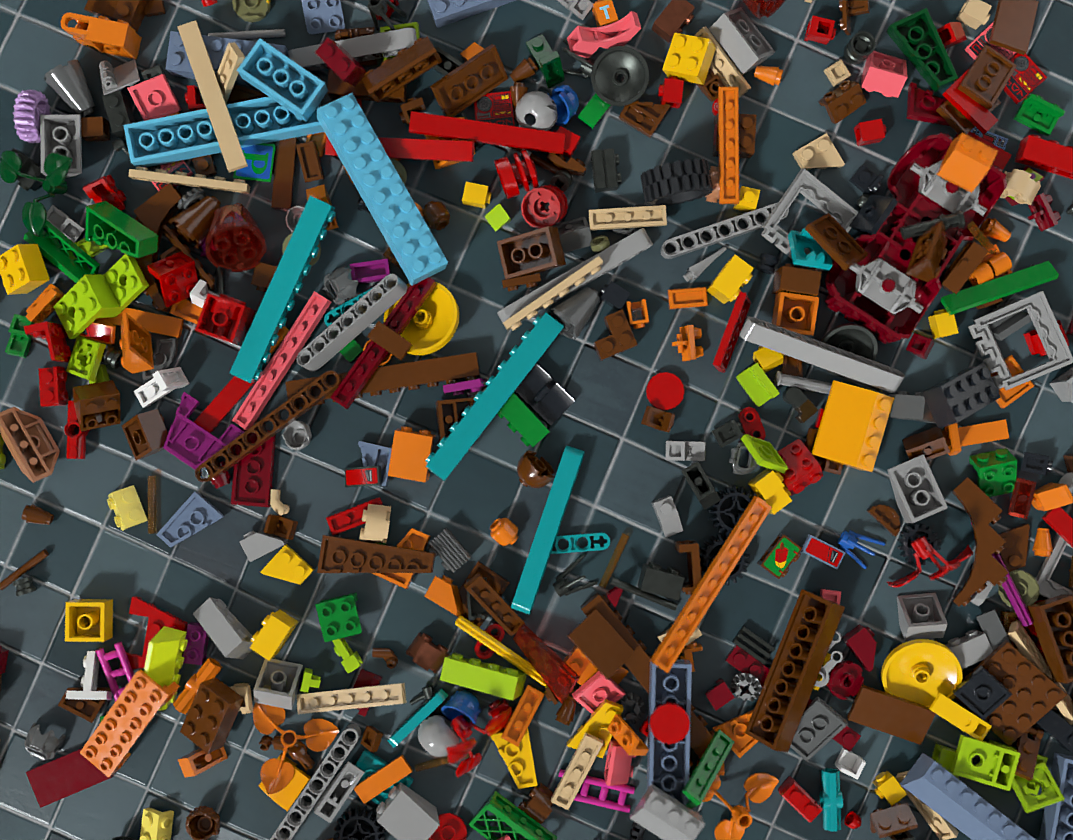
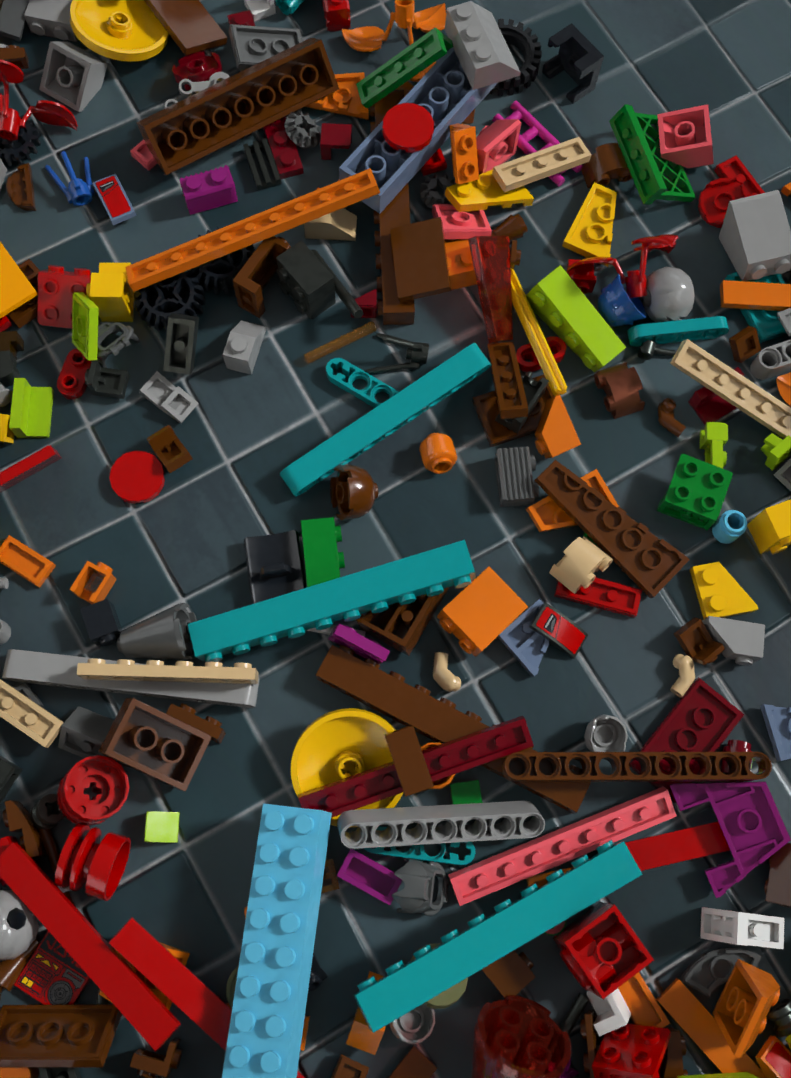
camera: 145 degrees left, 15 degrees down
clear orange bar [415,754,469,772] -> none
reddish brown head [422,201,450,230] -> none
yellow brick [462,182,492,209] -> none
orange tile [500,685,545,747] -> none
olive tile [590,235,610,252] -> none
reddish brown brick [593,309,637,361] -> none
orange hips [672,325,704,361] -> none
brick [757,533,802,579] -> none
dark red slope [842,624,876,672] -> none
none -> magenta brick [179,165,238,215]
none -> tan arm [433,652,462,692]
none -> medium azure brick [712,510,747,544]

